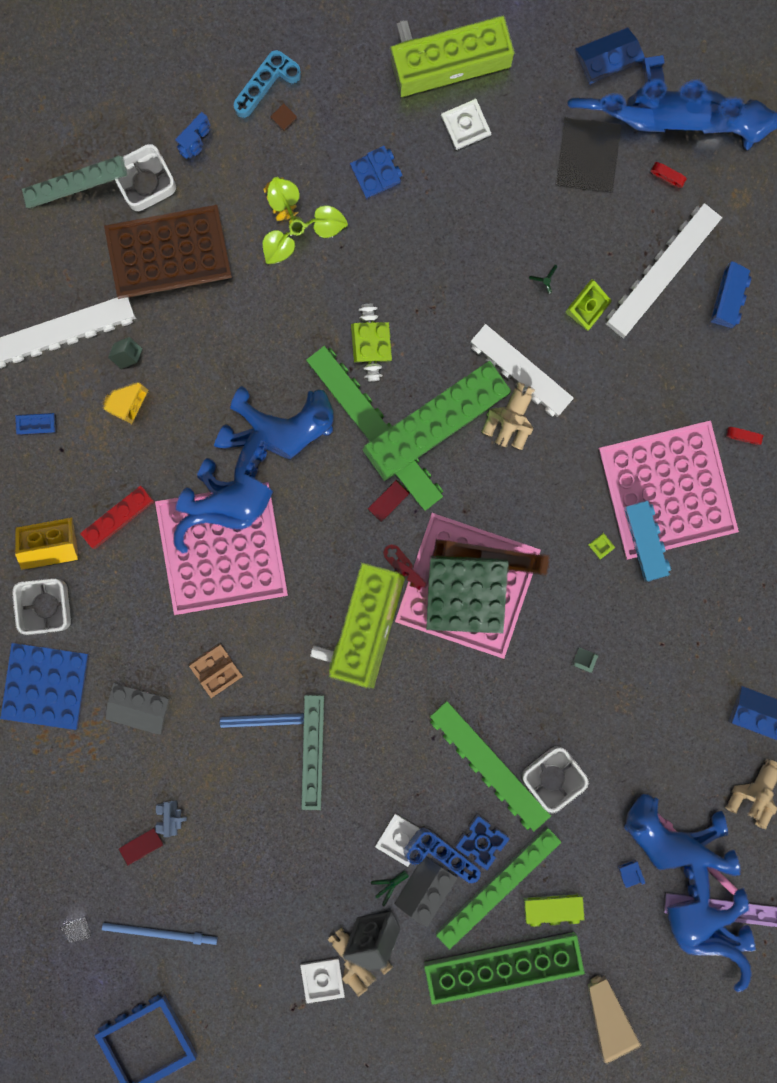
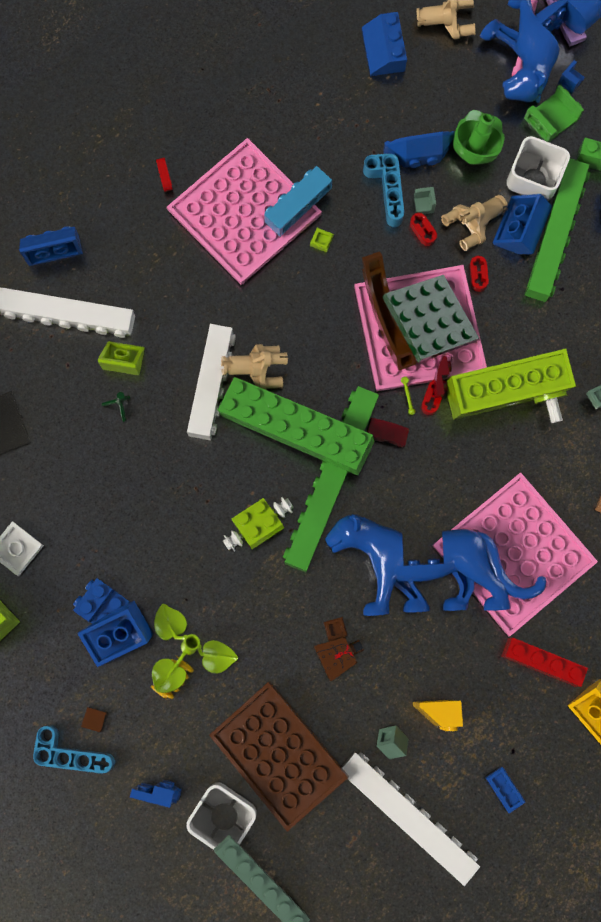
camera: 120 degrees left, 10 degrees down
none -> blue slope [77,601,153,667]
none -> reddish brown torso [314,637,364,681]
none -> reddish brown tile [323,617,348,641]
none -> dark azure beam [363,154,404,227]
none -> blue wedge [383,131,455,168]
none -> lime hinge [401,376,416,415]
none -> red beam [410,213,437,246]
none -> tan wheel [441,195,508,251]
none -> bright green piece [453,110,505,165]
none -> red beam [469,256,489,292]
none -> blue slope [493,194,552,254]
none -> bright green panel [524,85,584,142]

